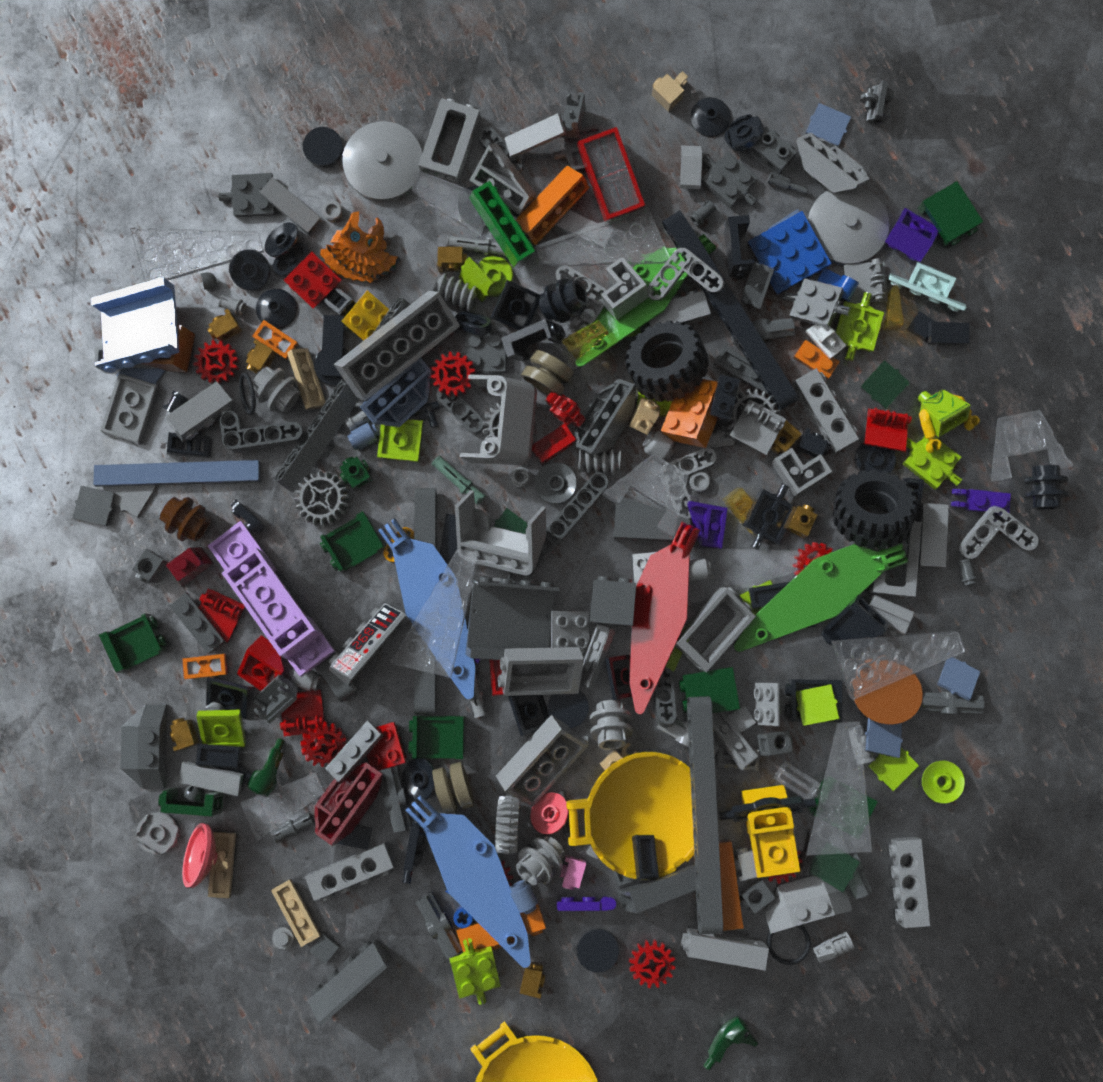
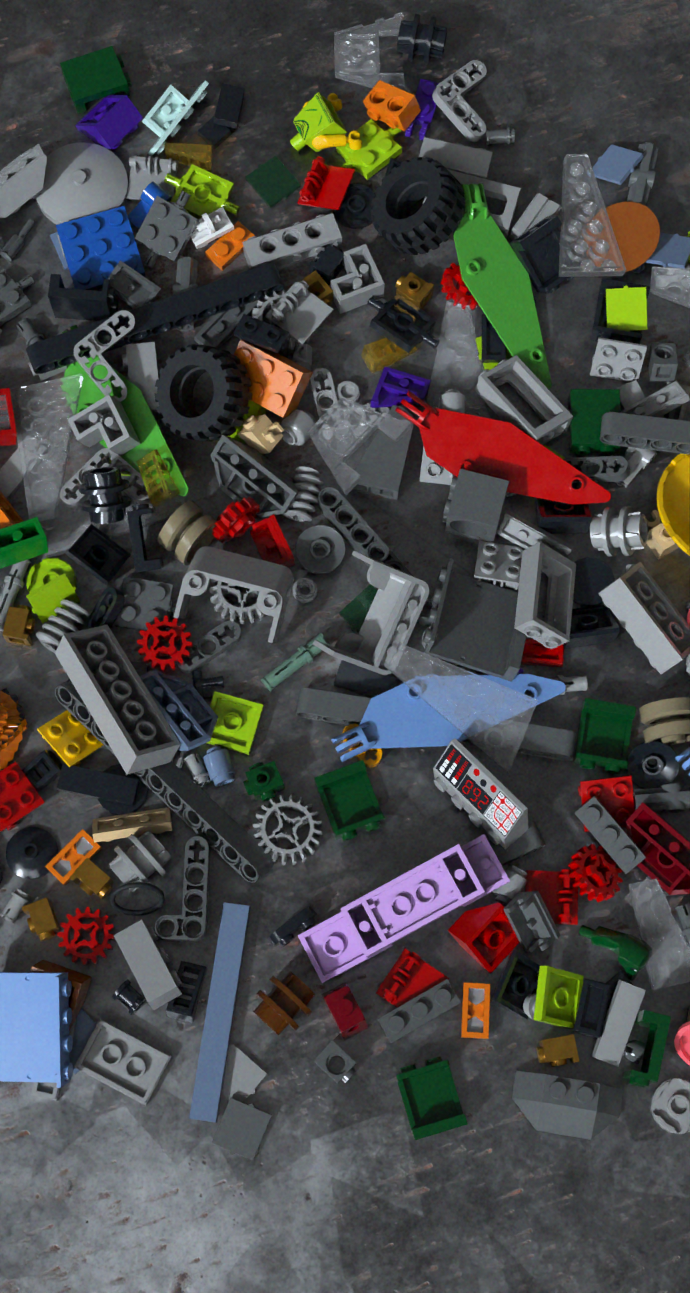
camera: 85 degrees left, 10 degrees down
none -> orange brick [363,80,421,131]

